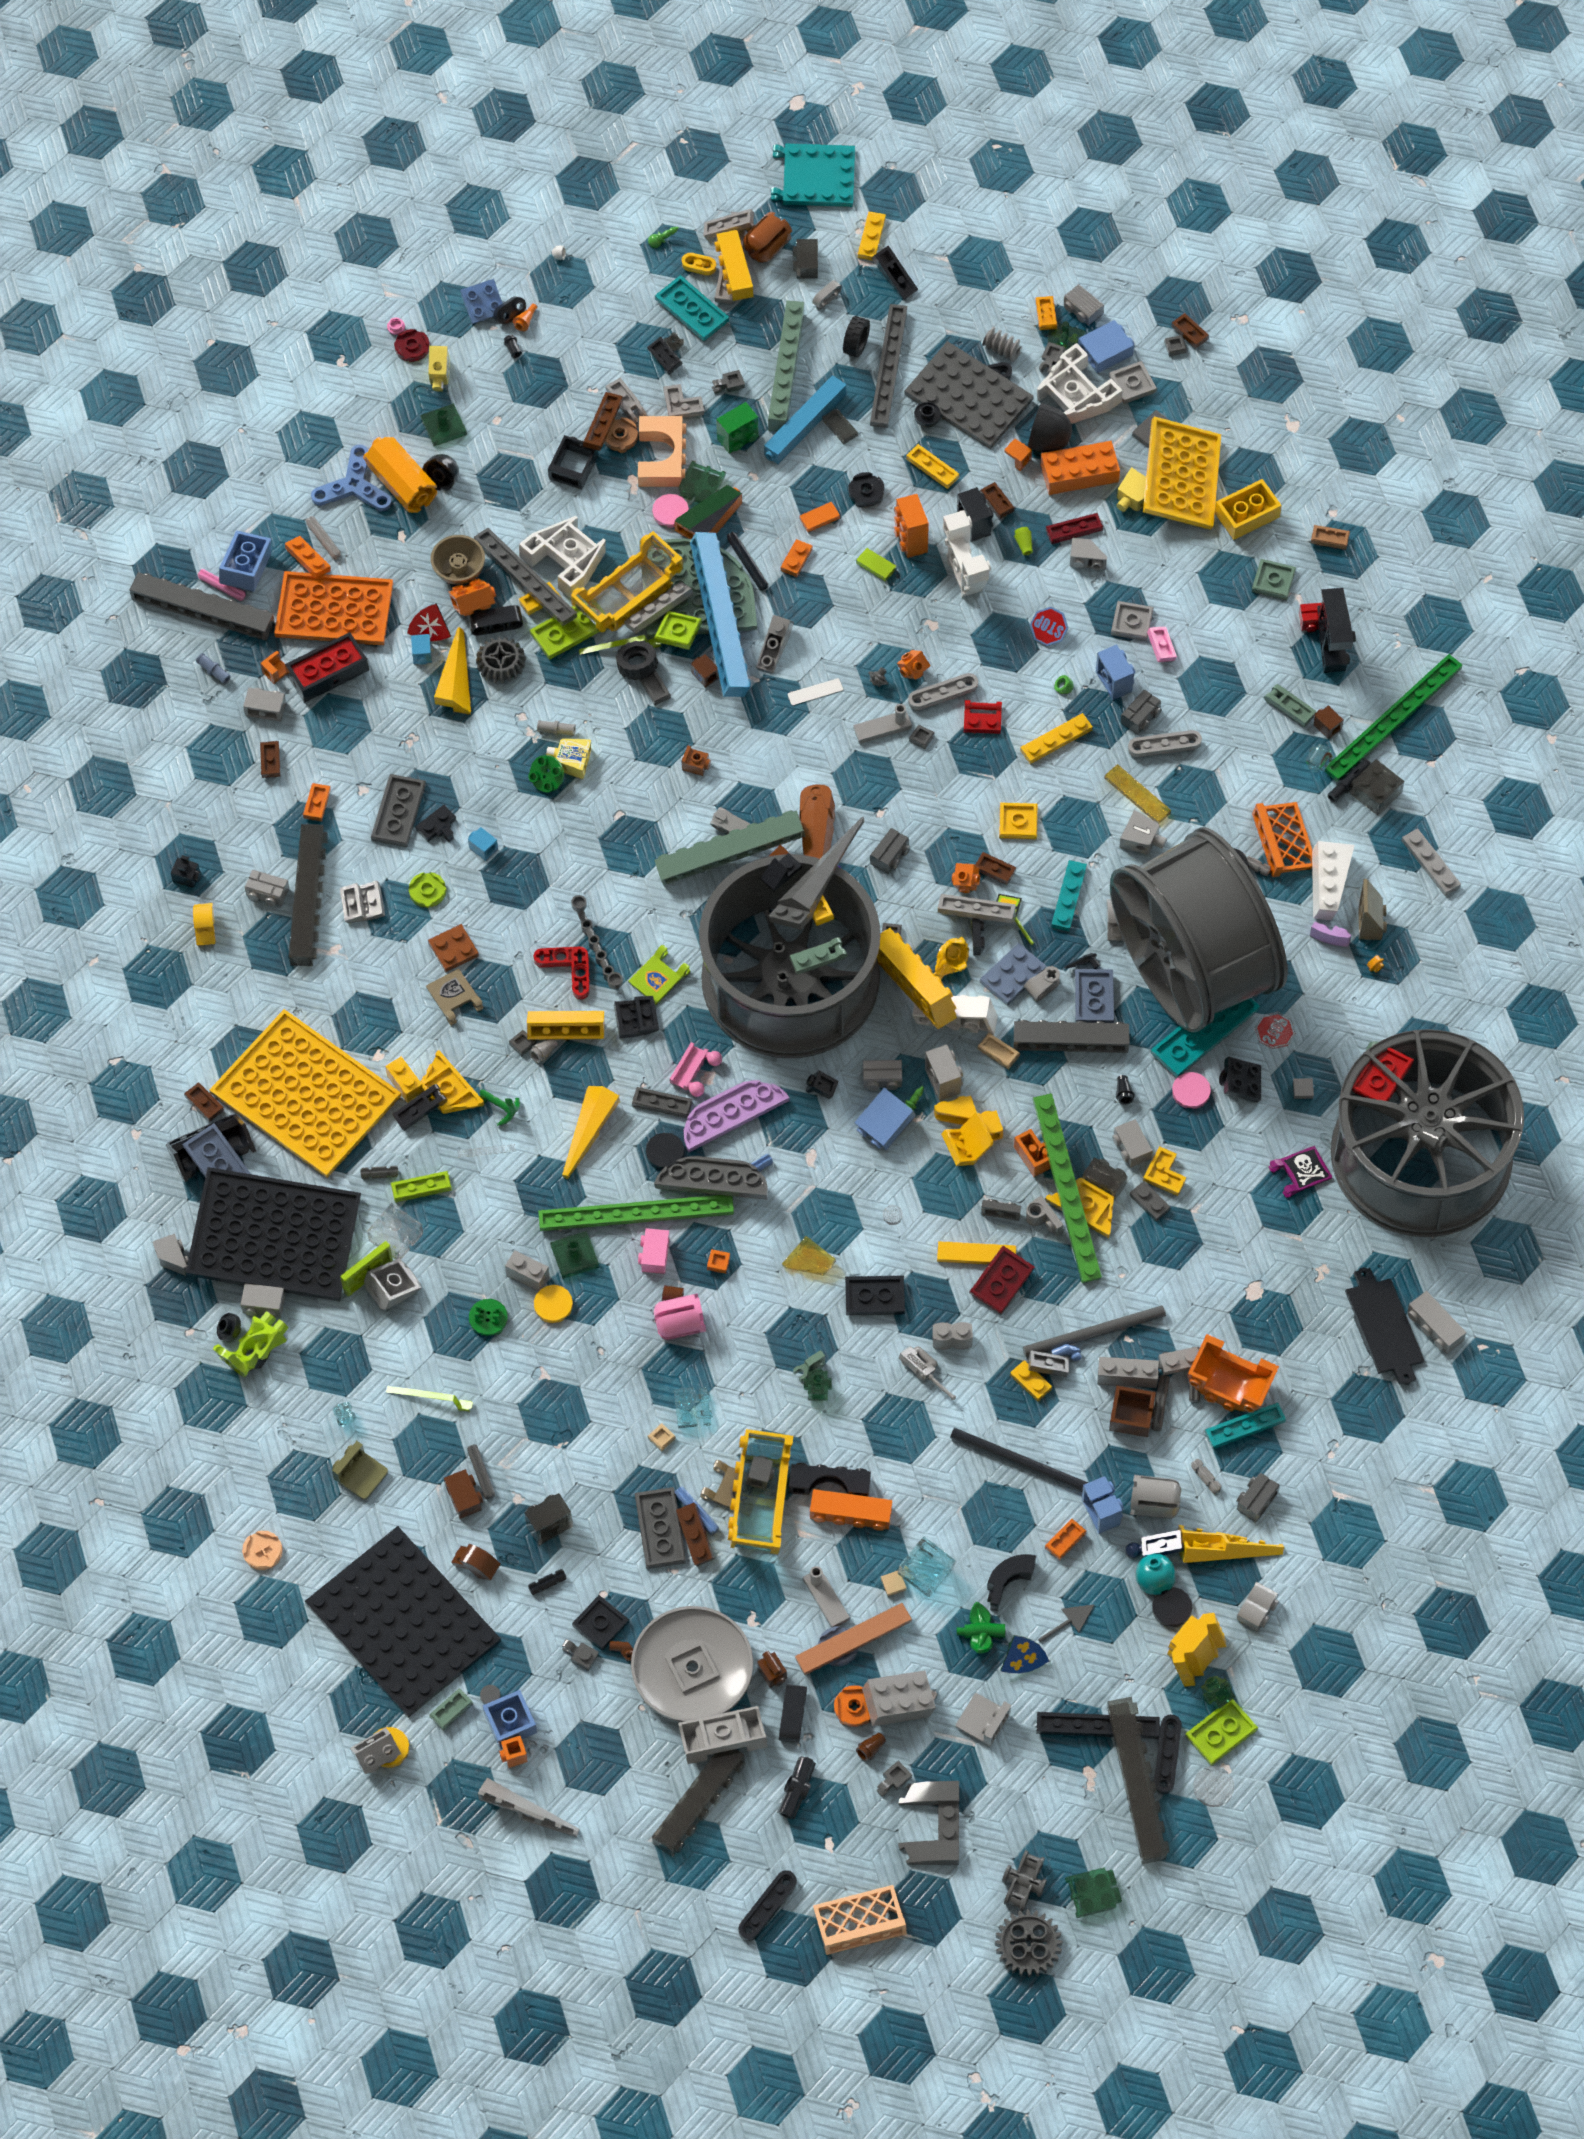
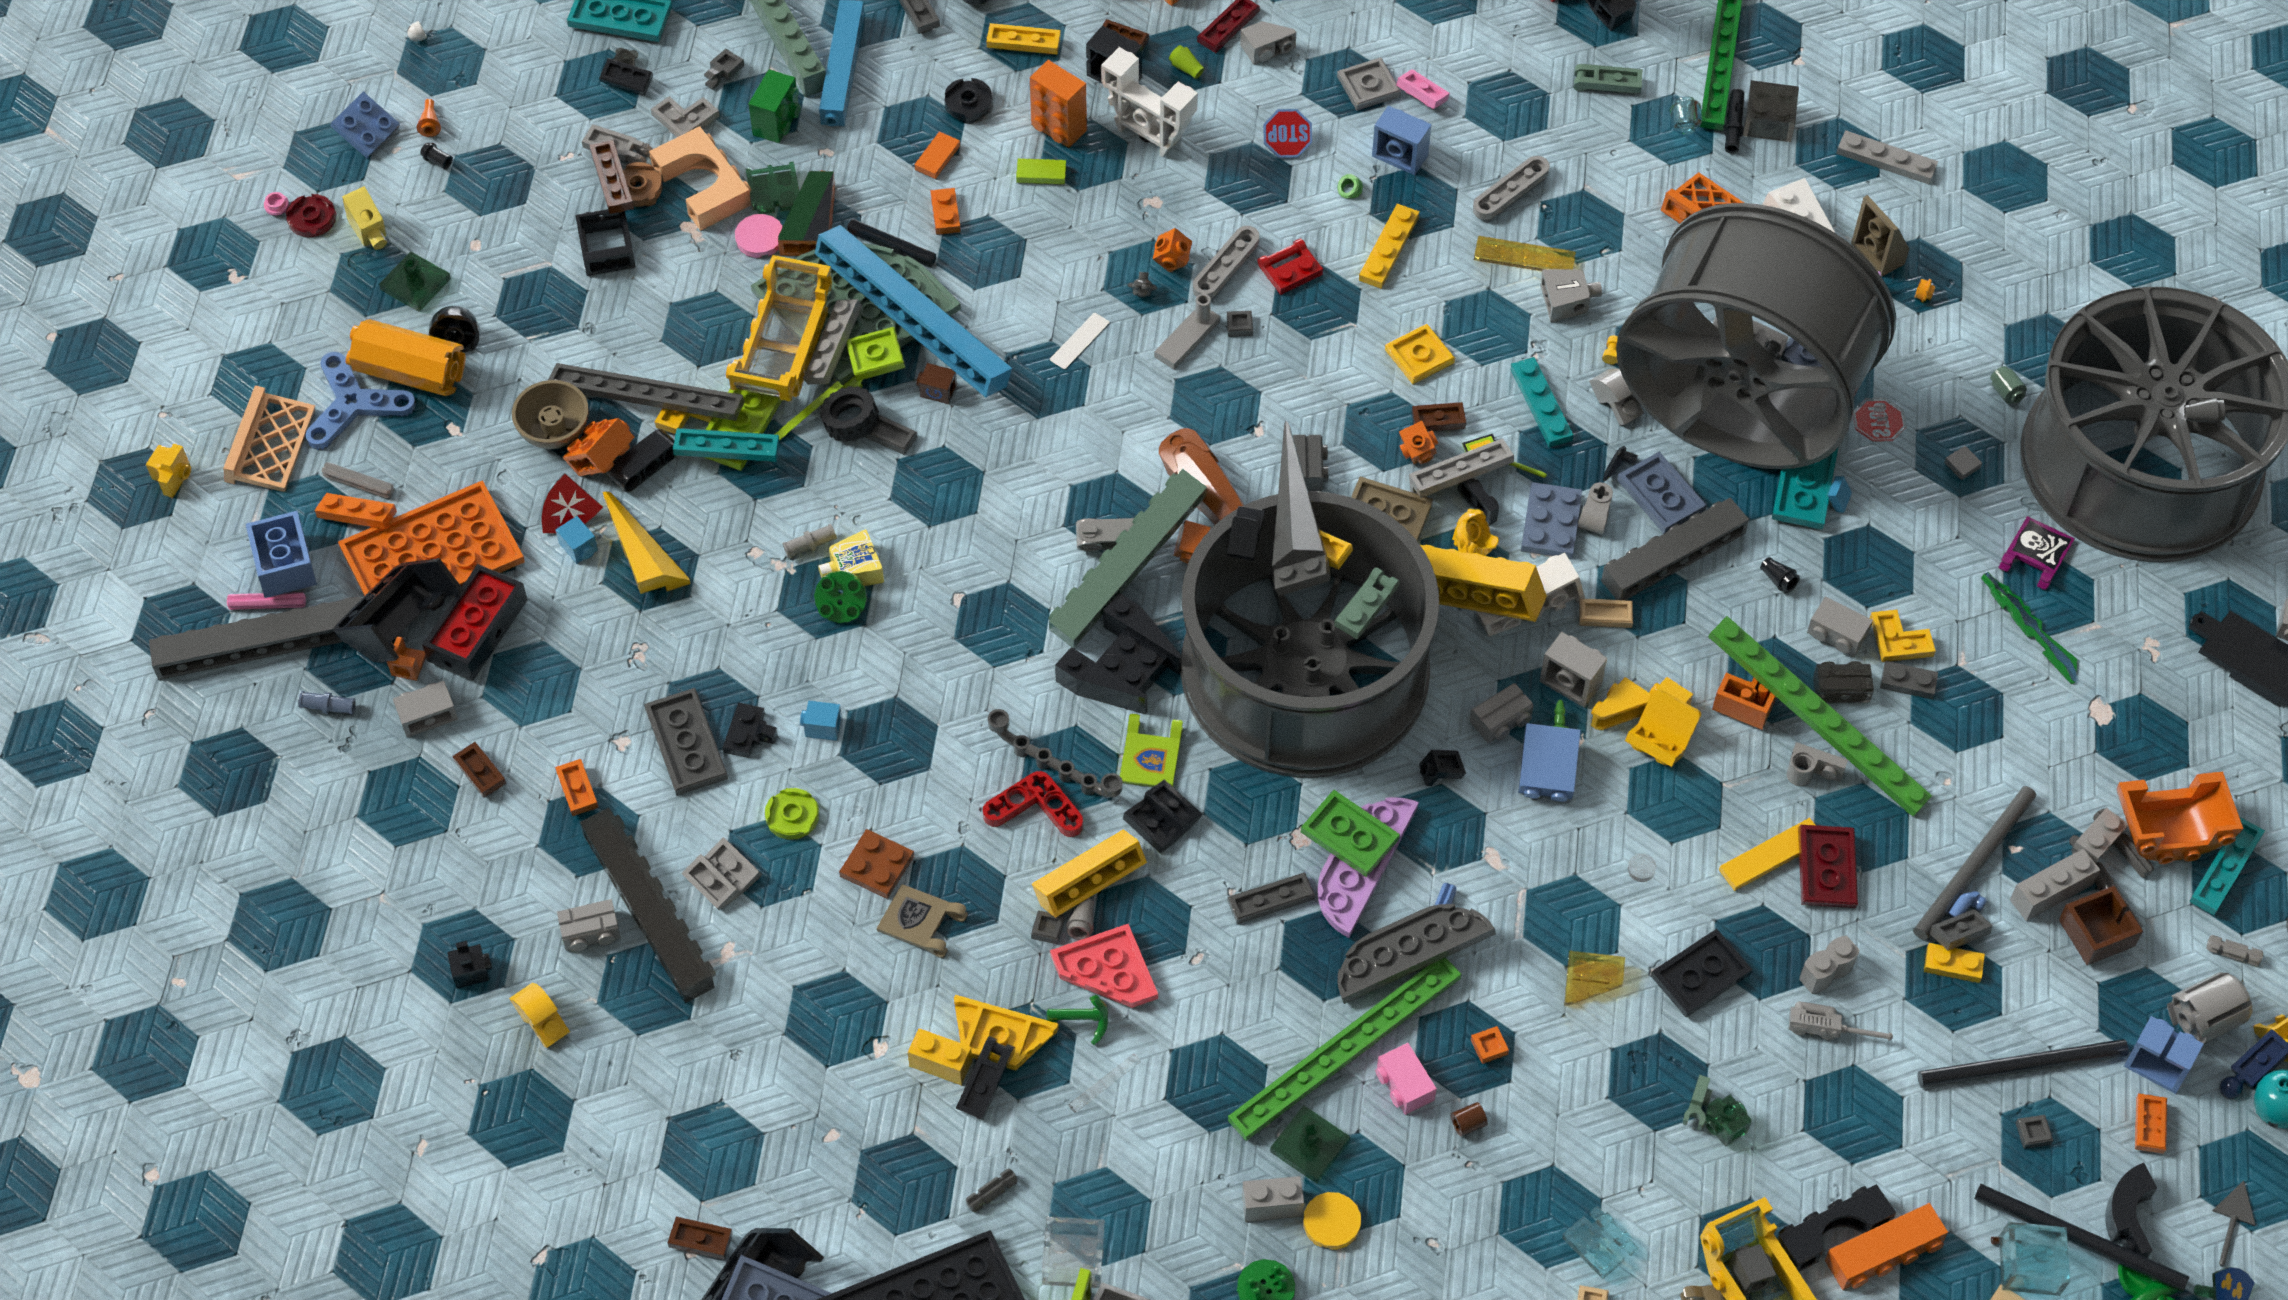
camera: 35 degrees left, 5 degrees down
yellow plate [209,1009,402,1178] -> none
lime tile [391,1171,452,1203] -> none
dark grey gear [476,636,526,684] -> none
black plate [494,296,526,324] -> none
white wedge [519,516,606,599] -> none
yellow wedge [562,1086,620,1179] -> none
black tile [646,1133,684,1170] -> none
bright pink cylinder [654,1293,706,1340] -> none
bright pink gear [670,1042,722,1097] -> none
dark orange brick [681,746,711,776] -> none
light grey slope [756,615,794,673] -> none
clear smoke tile [822,408,858,445] -> none
dark grey plate [981,1199,1021,1221] -> none
yellow wing [1045,1178,1114,1238] -> none
dark grey brick [1121,690,1162,734] -> none
bright pink tile [1172,1072,1211,1109] -> none
black plate [1219,1056,1261,1103] -> none
reddish brown brick [1313,705,1344,739] -> none
red tile [1352,1048,1414,1102] -> none
none -> yellow brick [146,444,191,498]
none -> light nougat fence [223,386,315,492]
none -> black windscreen [333,558,464,663]
none -> teal plate [673,428,780,462]
none -> coral plate [1050,924,1158,1008]
none -> black wedge [1055,593,1182,714]
none -> bright green plate [1300,790,1400,878]
none -> dark tan plate [1351,476,1433,542]
none -> dark azure tile [1827,476,1852,513]
none -> black piece [1974,1184,2190,1293]
none -> green sword [1981,572,2077,684]
none -> dark grey tile [2016,1115,2053,1149]

